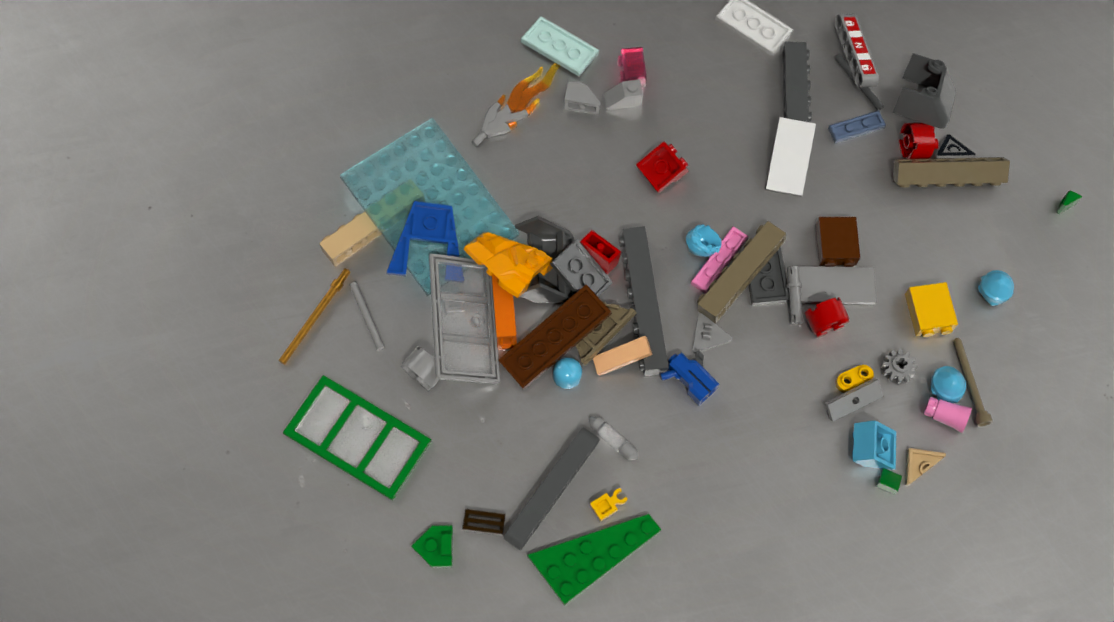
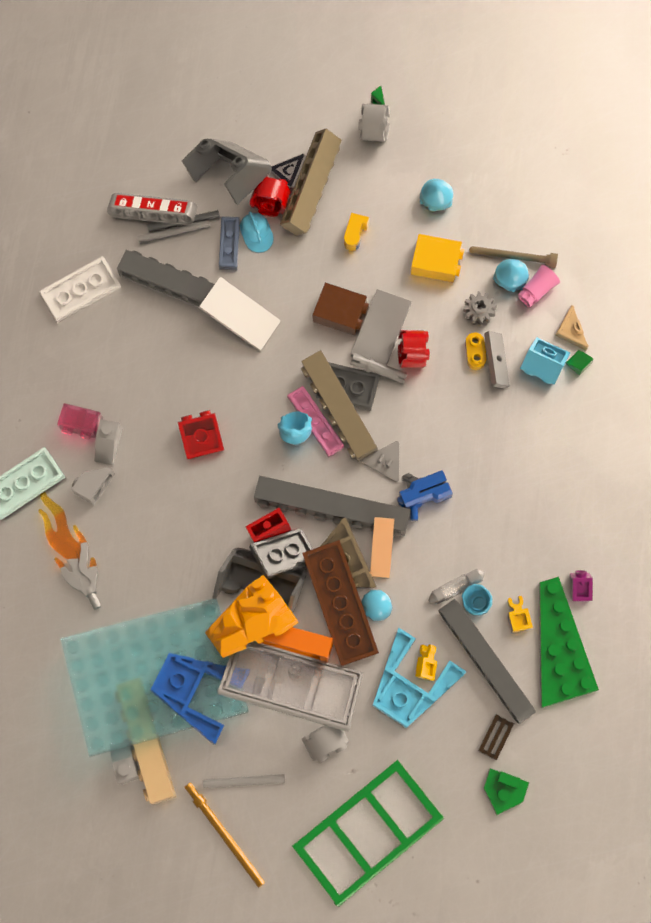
camera: 65 degrees left, 5 degrees up
none -> light grey slope [110,739,139,785]
none -> light grey bar [138,220,210,243]
none -> medium azure piece [240,211,274,253]
none -> yellow leg [344,213,369,251]
none -> light grey brick [358,104,390,142]
none -> medium azure wing [373,628,466,728]
none -> yellow plate [415,644,437,681]
none -> medium azure hair [462,584,493,616]
none -> magenta bracket [570,570,593,601]

